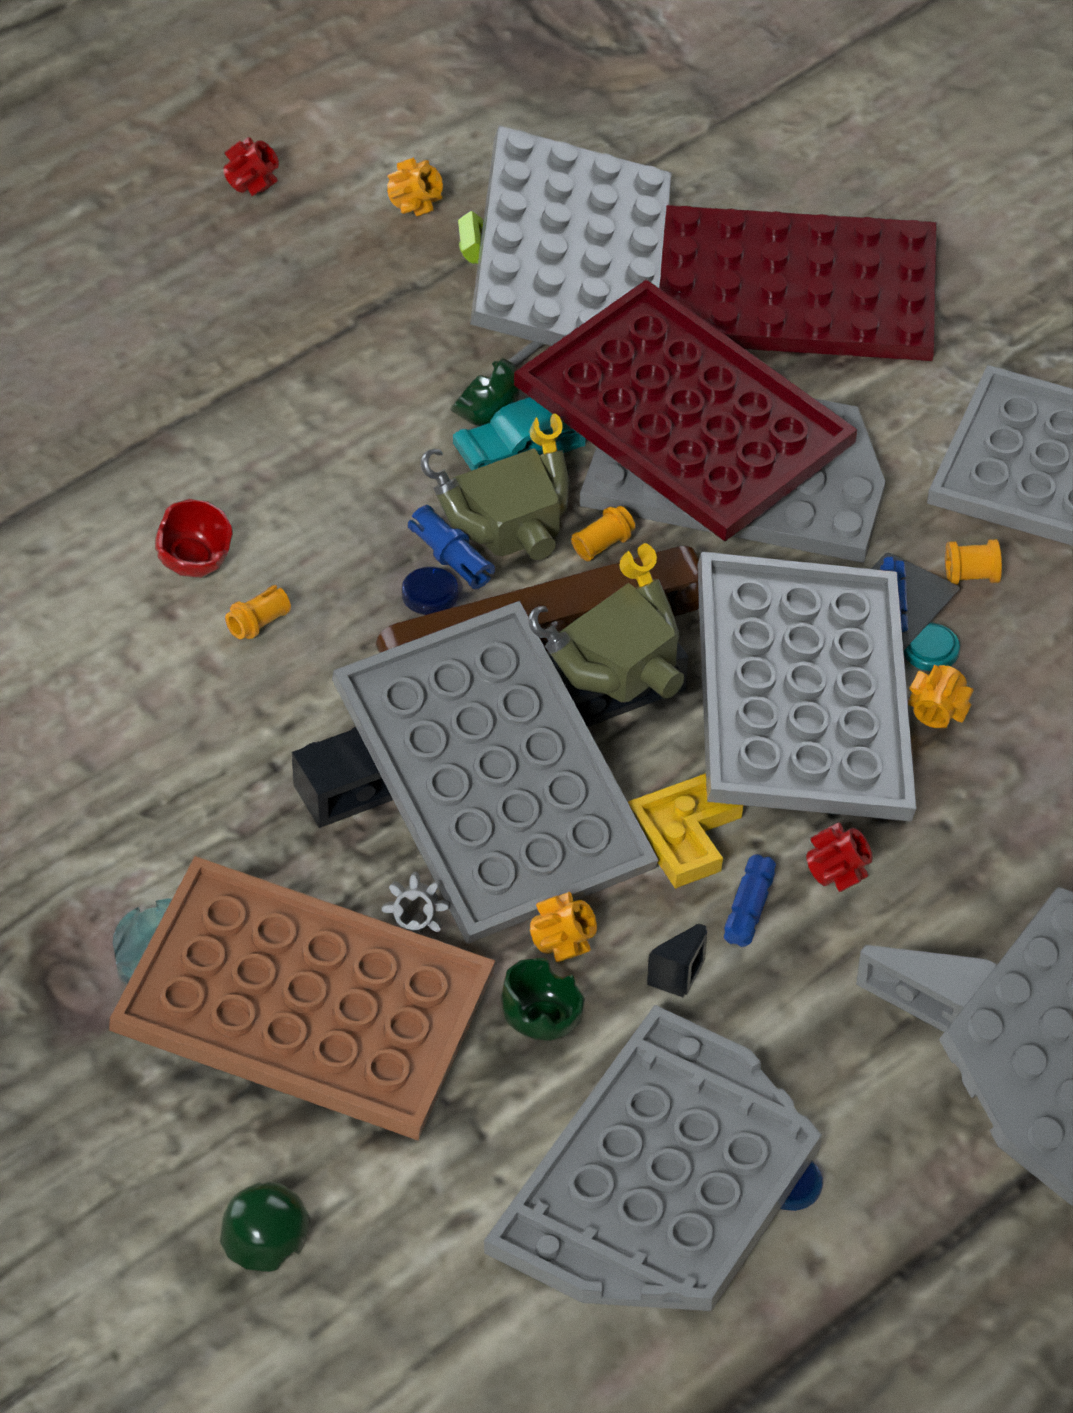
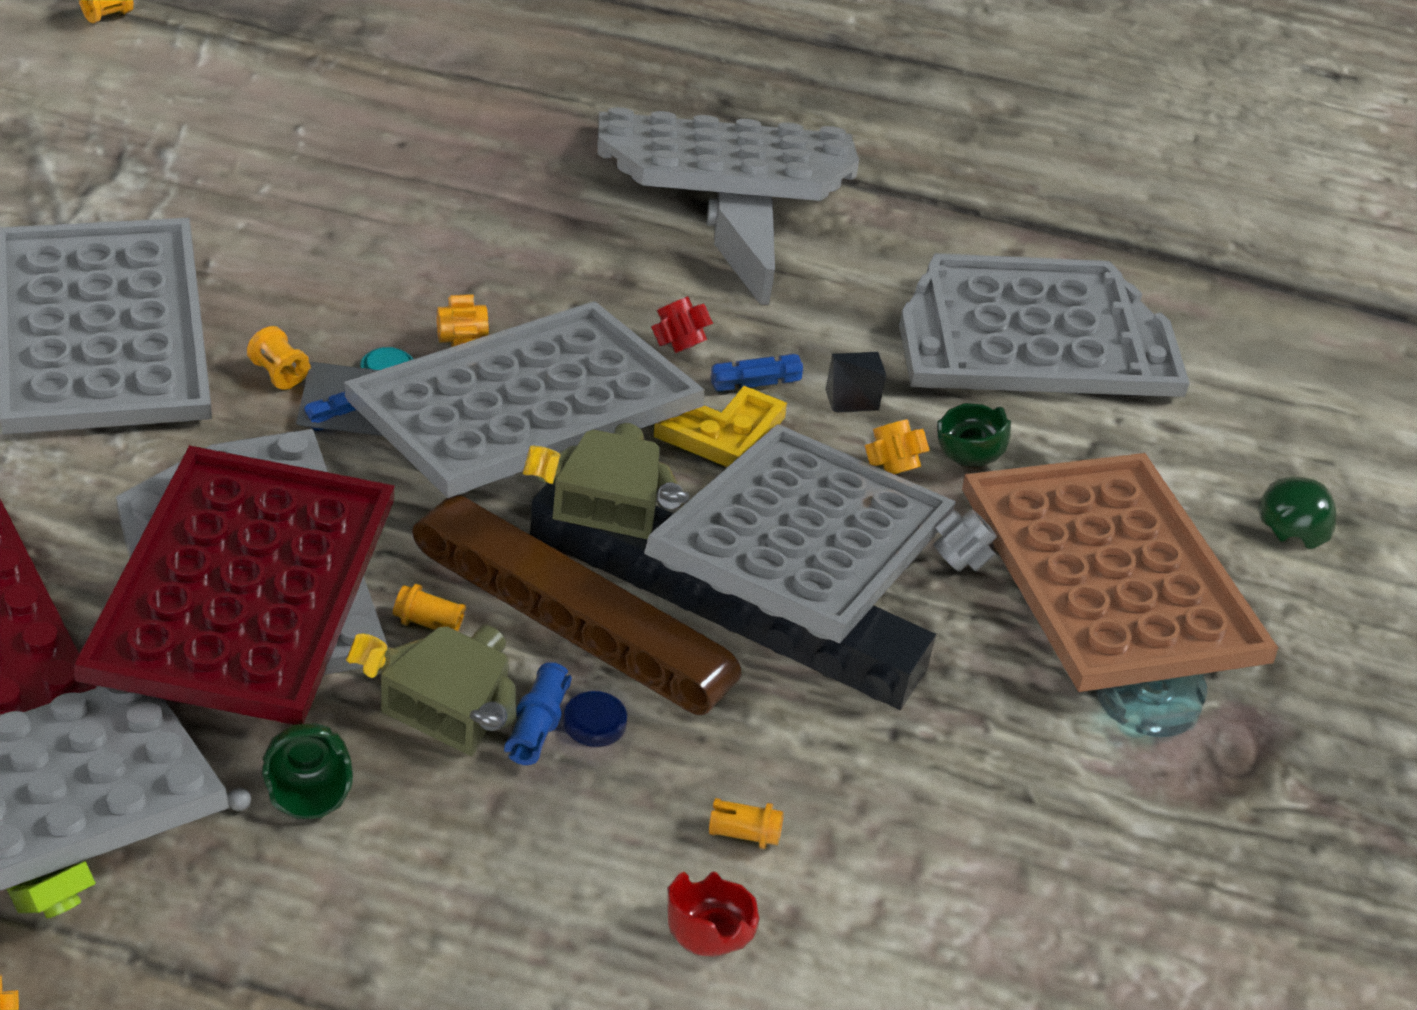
camera: 130 degrees left, 5 degrees down
teal piece [453,397,586,471] -> none

